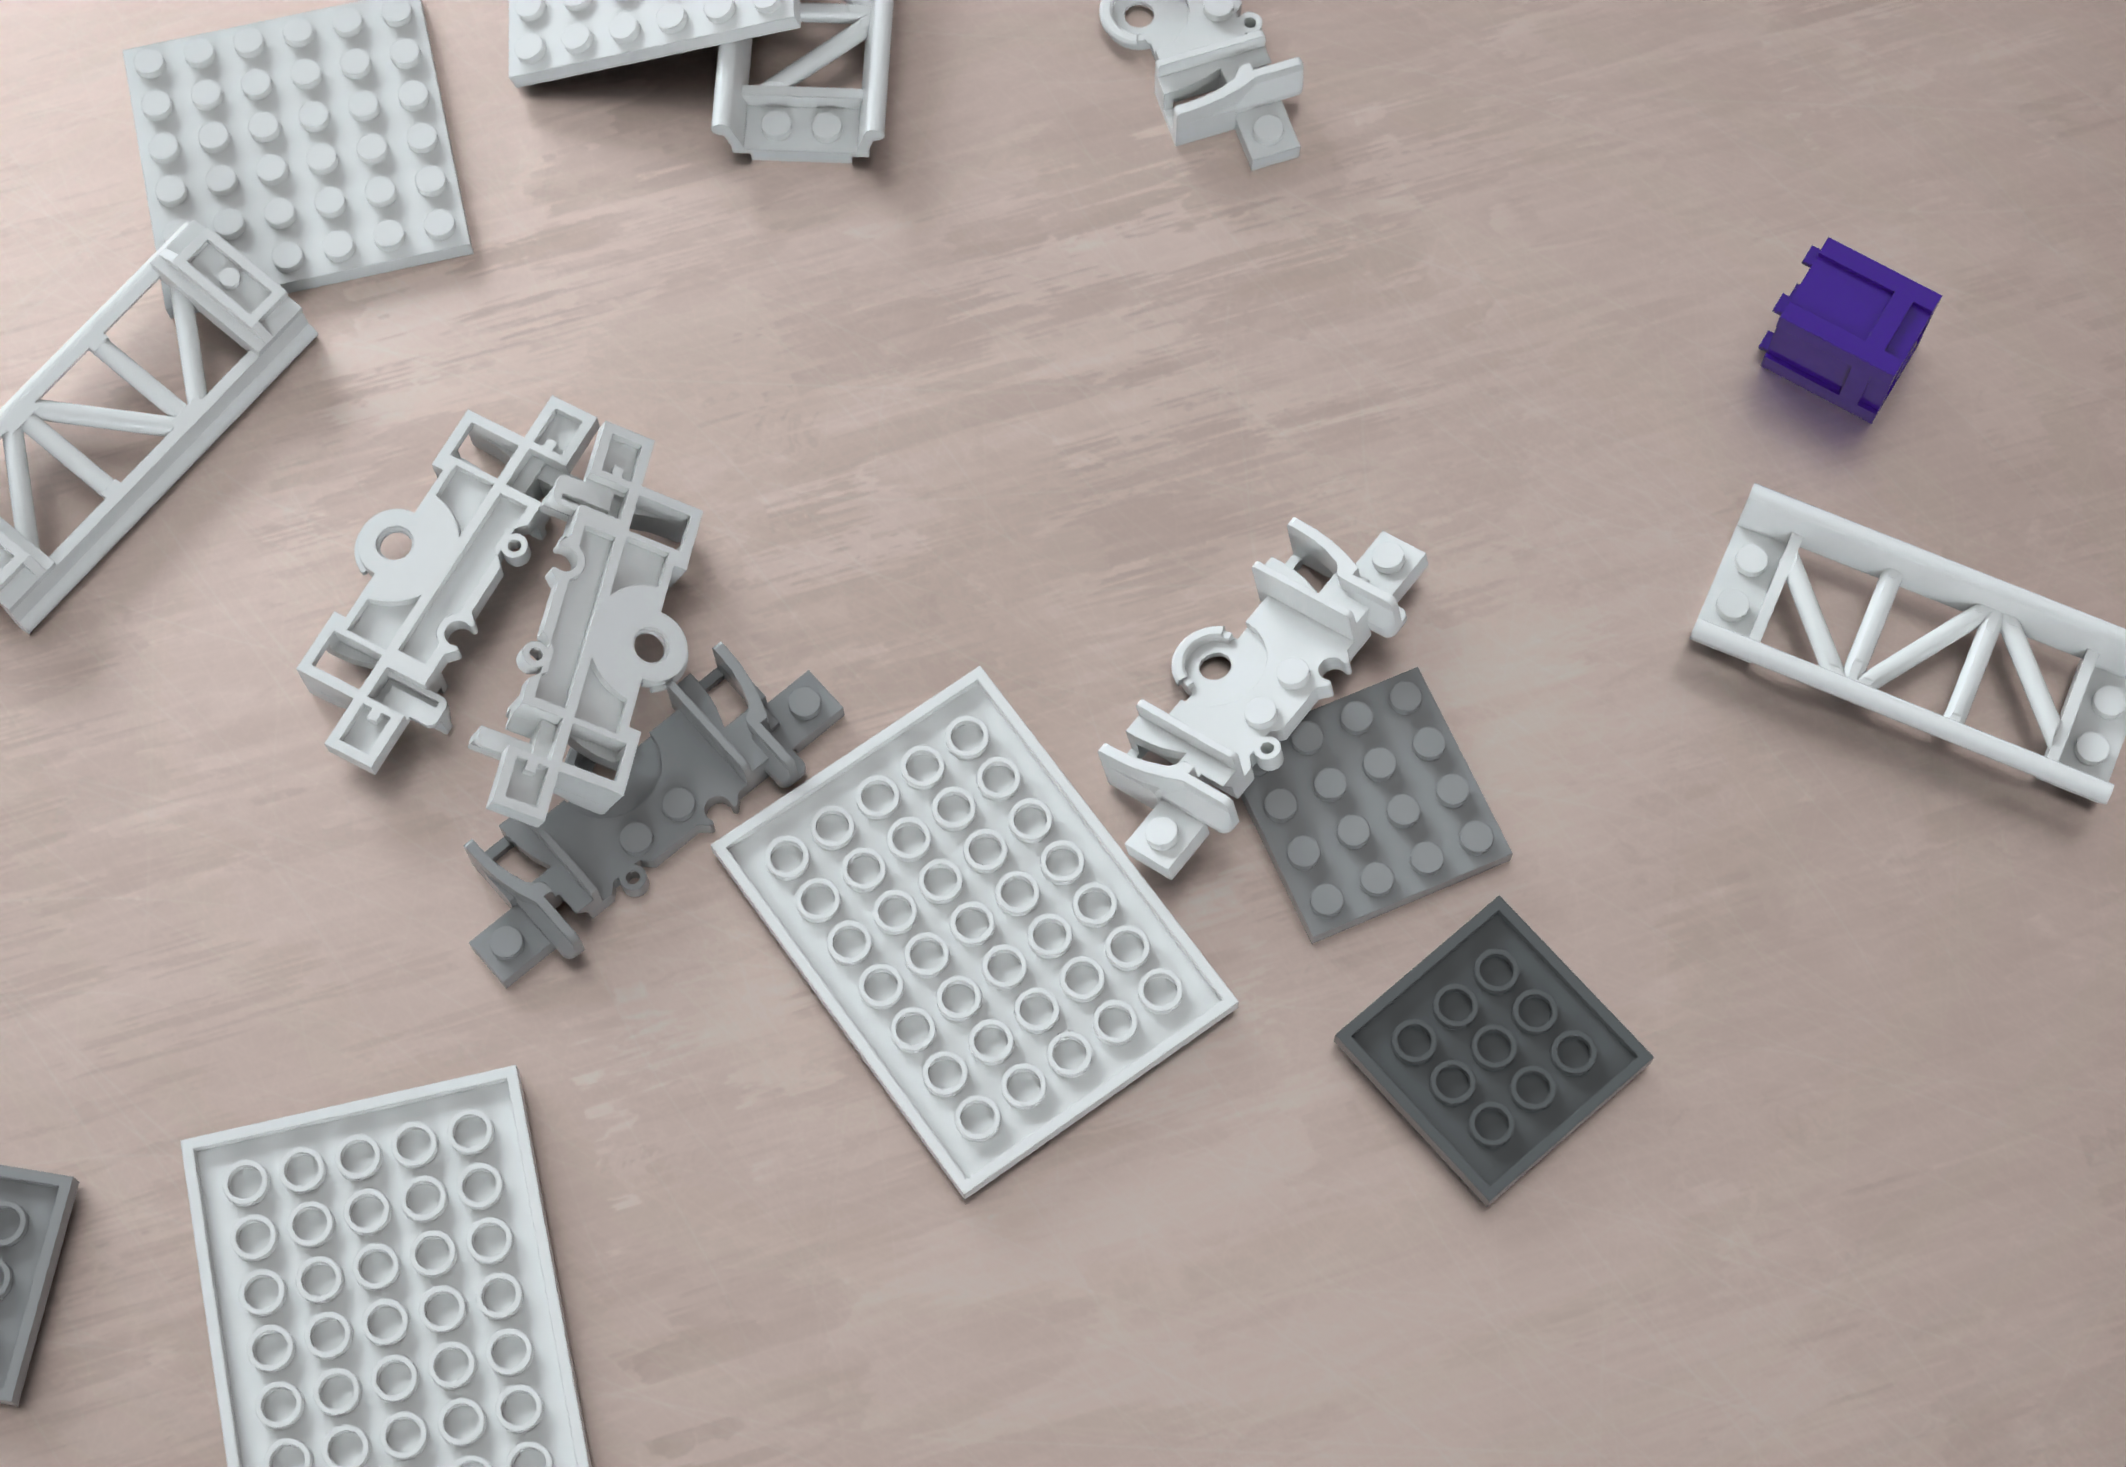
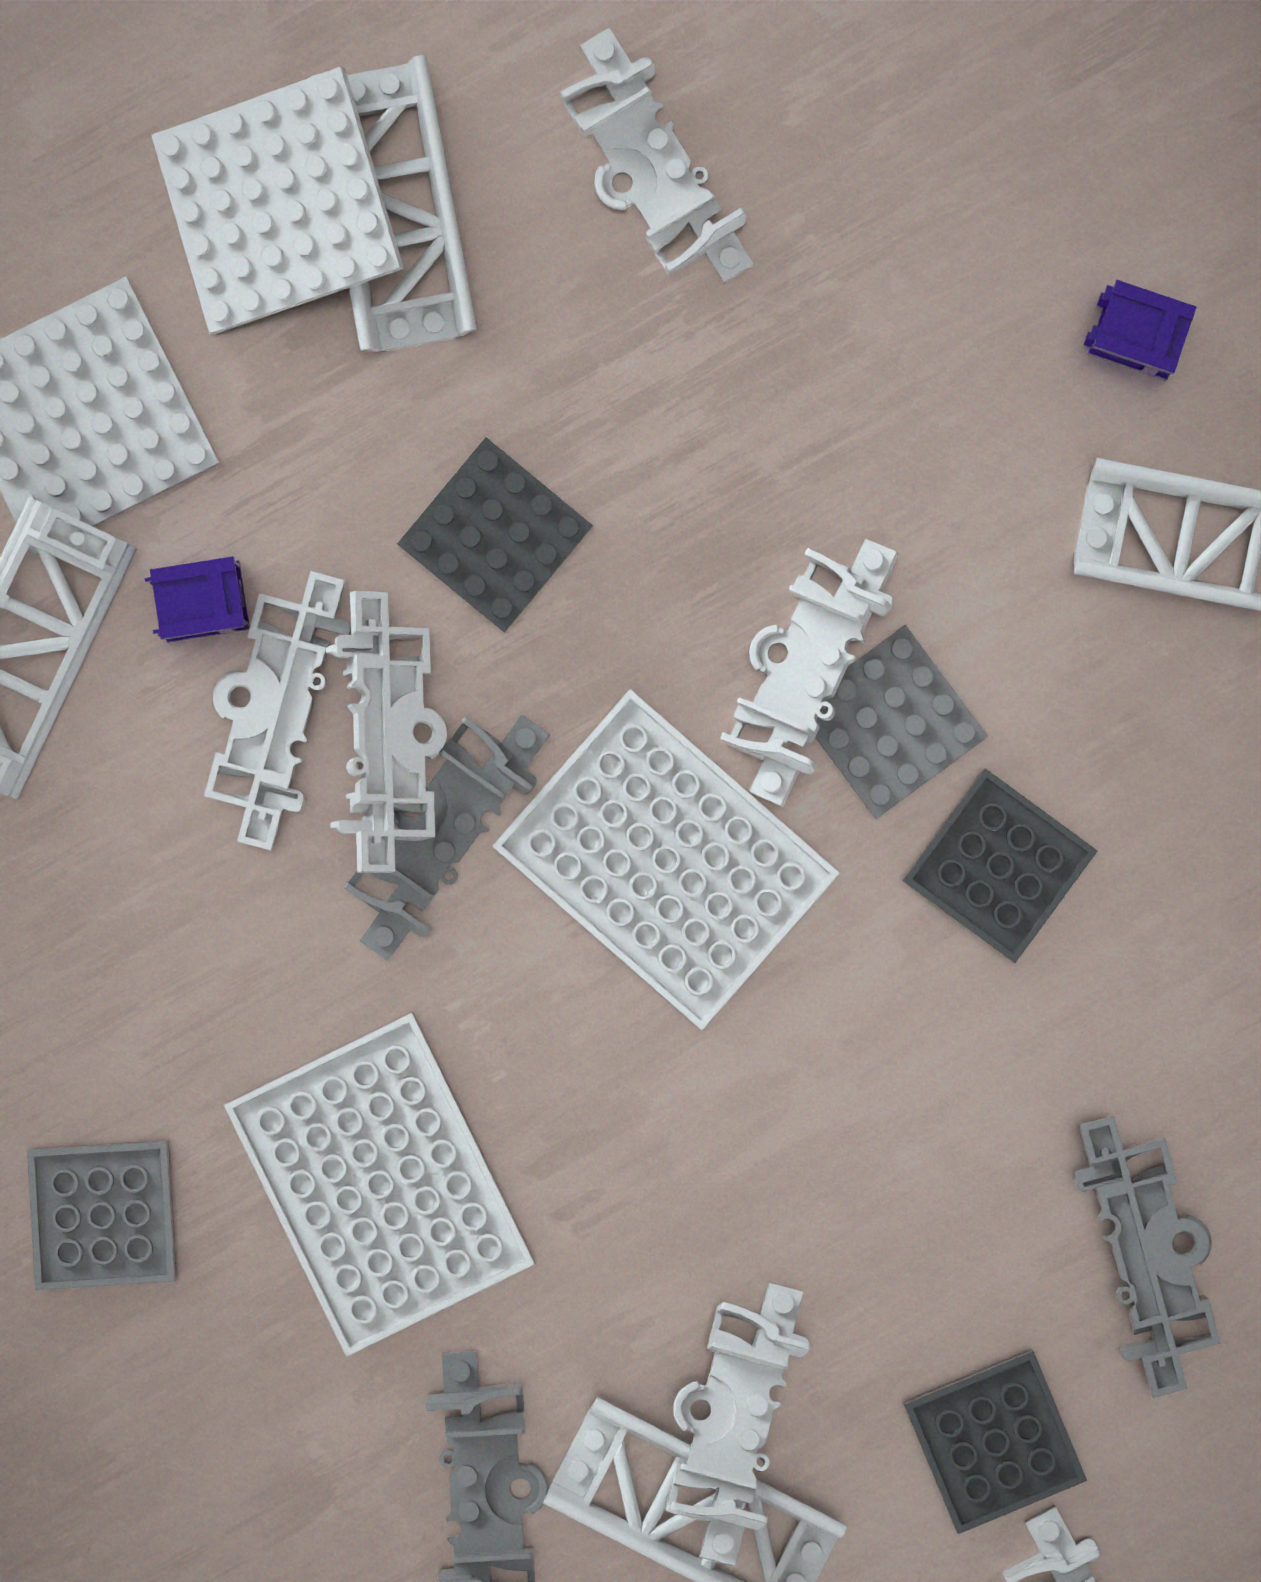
camera: 10 degrees left, 20 degrees up
none -> dark purple container [145,556,250,643]
none -> dark grey plate [397,437,593,633]

